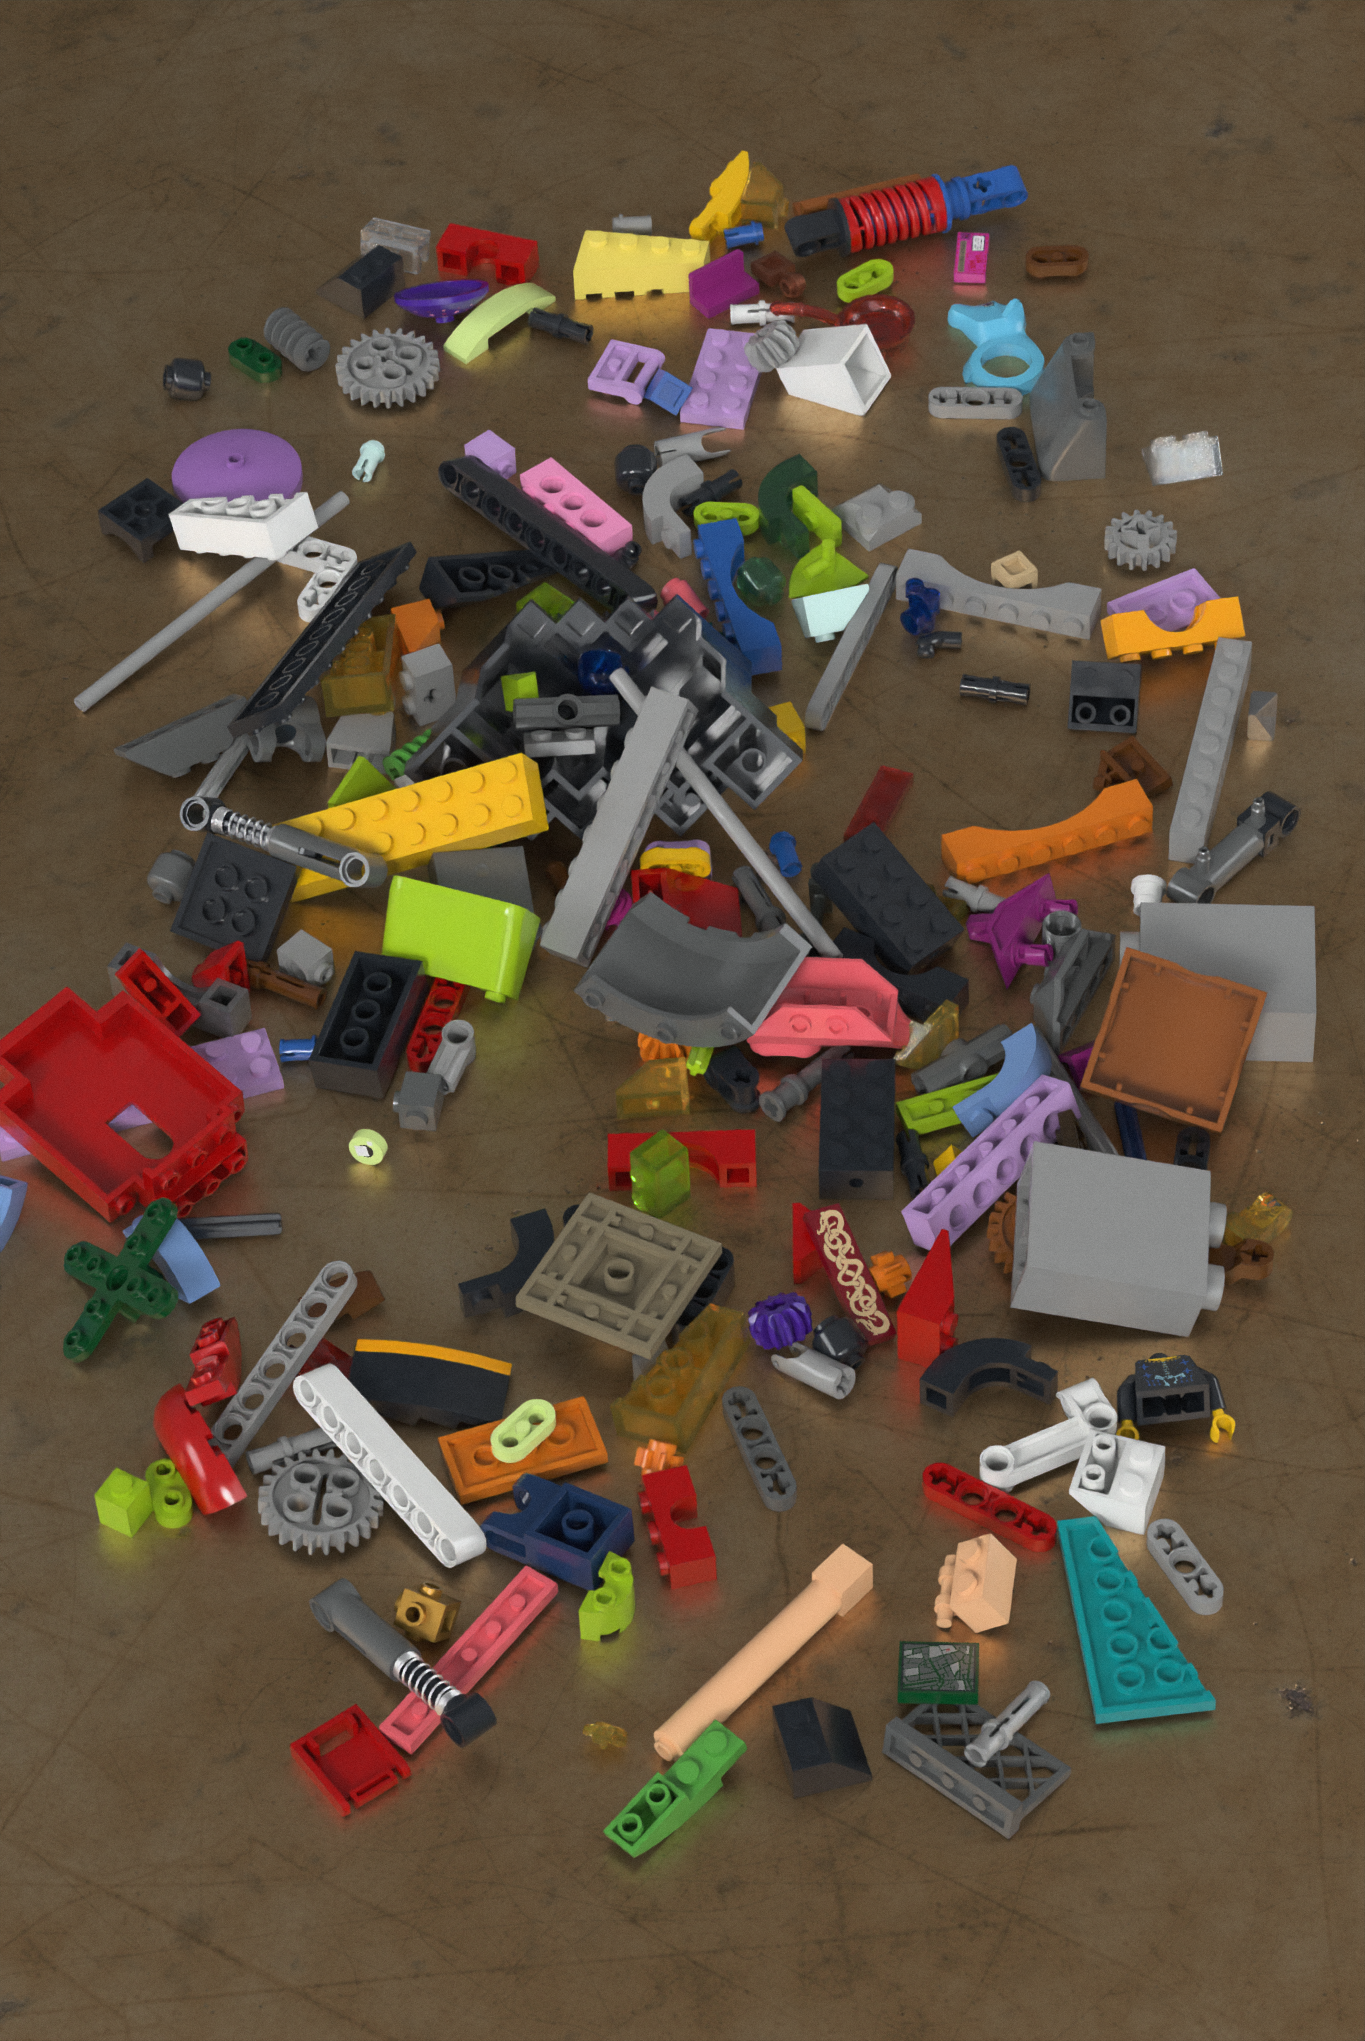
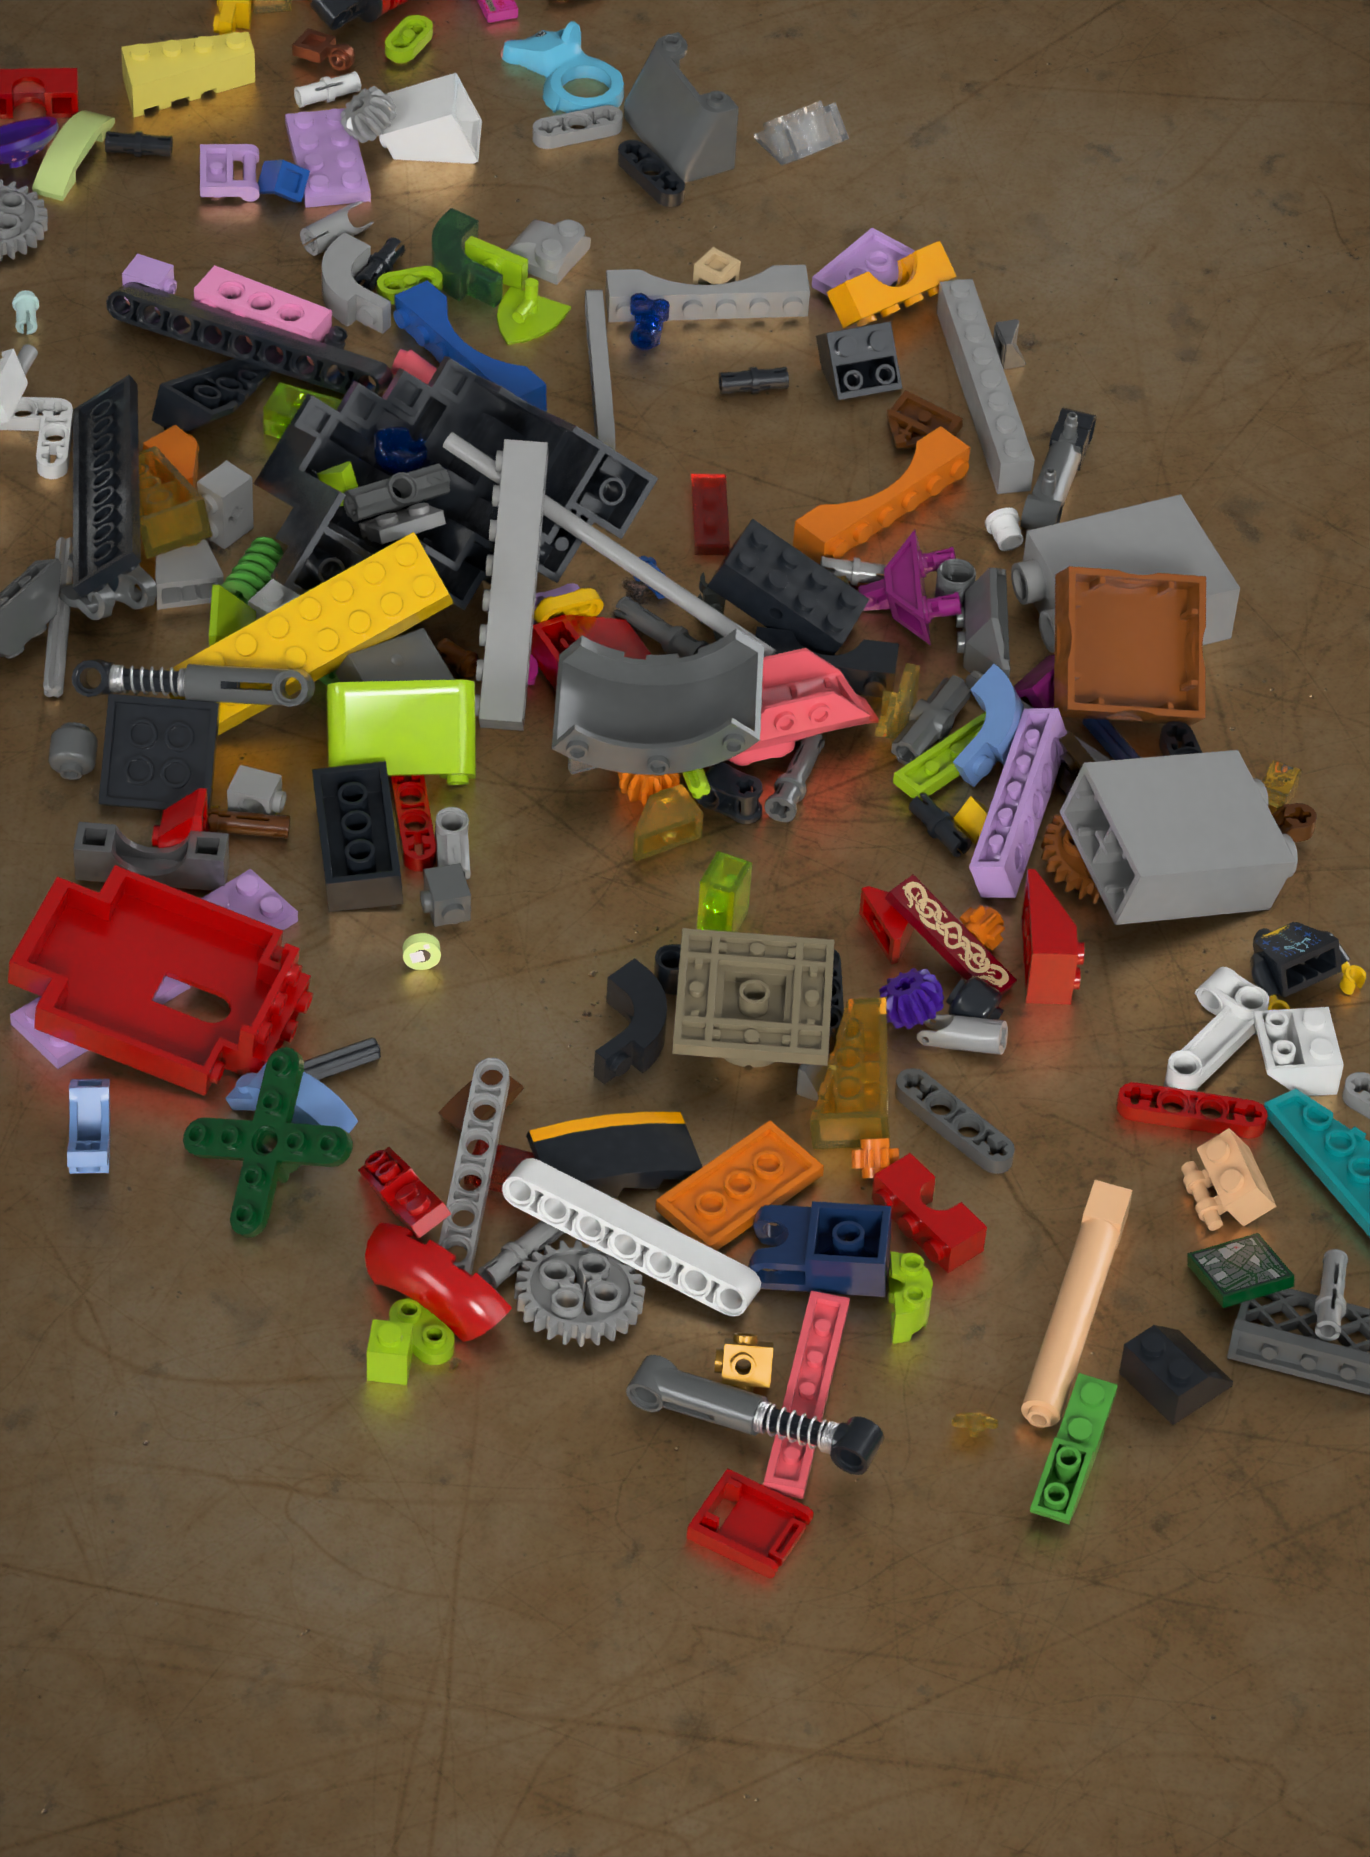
camera: 30 degrees left, 0 degrees up
red slope [115,948,201,1037] -> none
blue pin [279,1035,318,1062] -> none
yellowish green plate [491,1399,556,1463] -> none
red arch [608,1129,757,1191] -> none
light grey pin [612,214,652,236] -> none
black head [614,444,657,495] -> none
magenta panel [689,249,759,319] -> none
blue pin [723,220,764,249] -> none
clear green head [737,557,786,607] -> none
clear red piece [769,294,915,359] -> none
light aqua slope [791,584,869,643] -> none
black brick [818,1059,896,1200] -> none
black arm [915,631,962,659] -> none
black arch [920,1338,1058,1417] -> none
light grey gear [1104,510,1177,571] -> none

